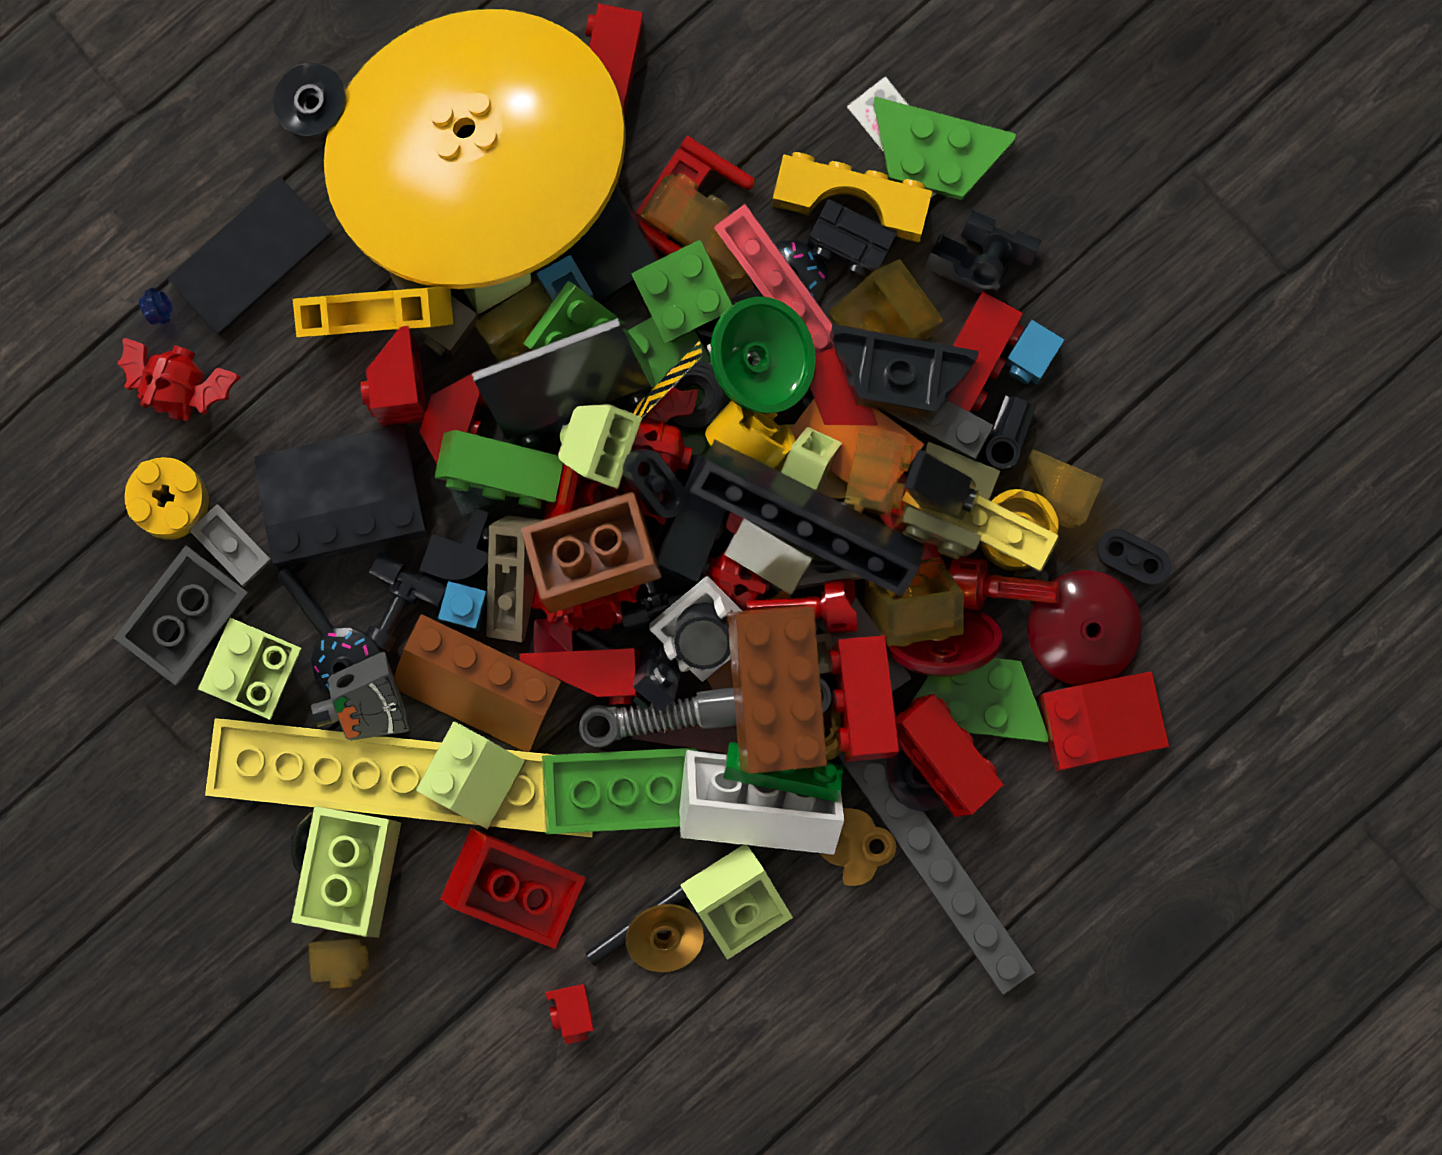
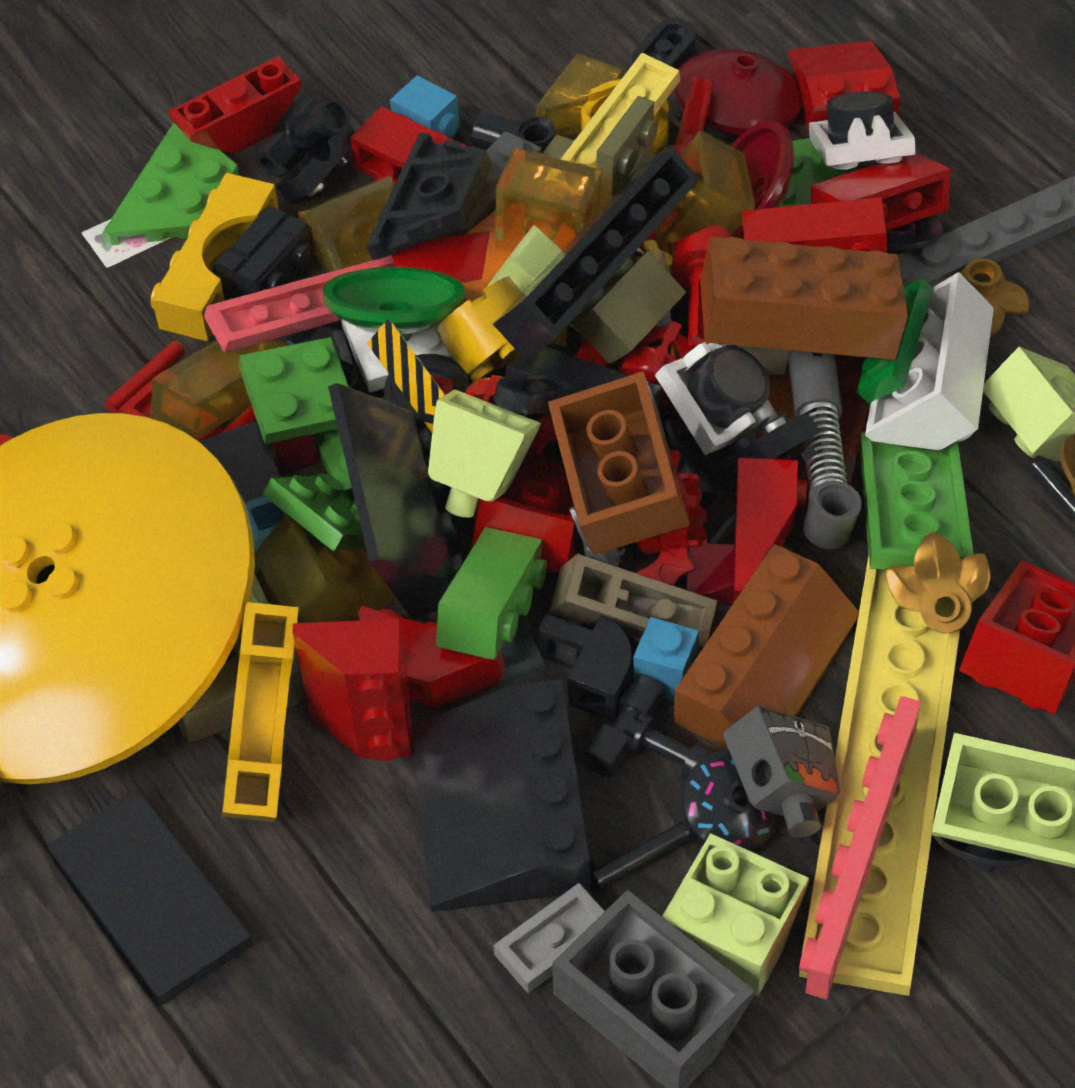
camera: 80 degrees left, 30 degrees down
red helmet [117,338,241,422] -> none
yellow brick [125,457,209,540] -> none
clear blue plate [139,287,173,325] -> none
yellowish green slope [416,721,525,829] -> none
black slope [904,450,979,521] -> none
none -> red slope [168,56,302,154]
none -> coral plate [799,695,921,1000]
none -> piece [809,91,915,169]
none -> pearl gold plate [886,532,990,633]

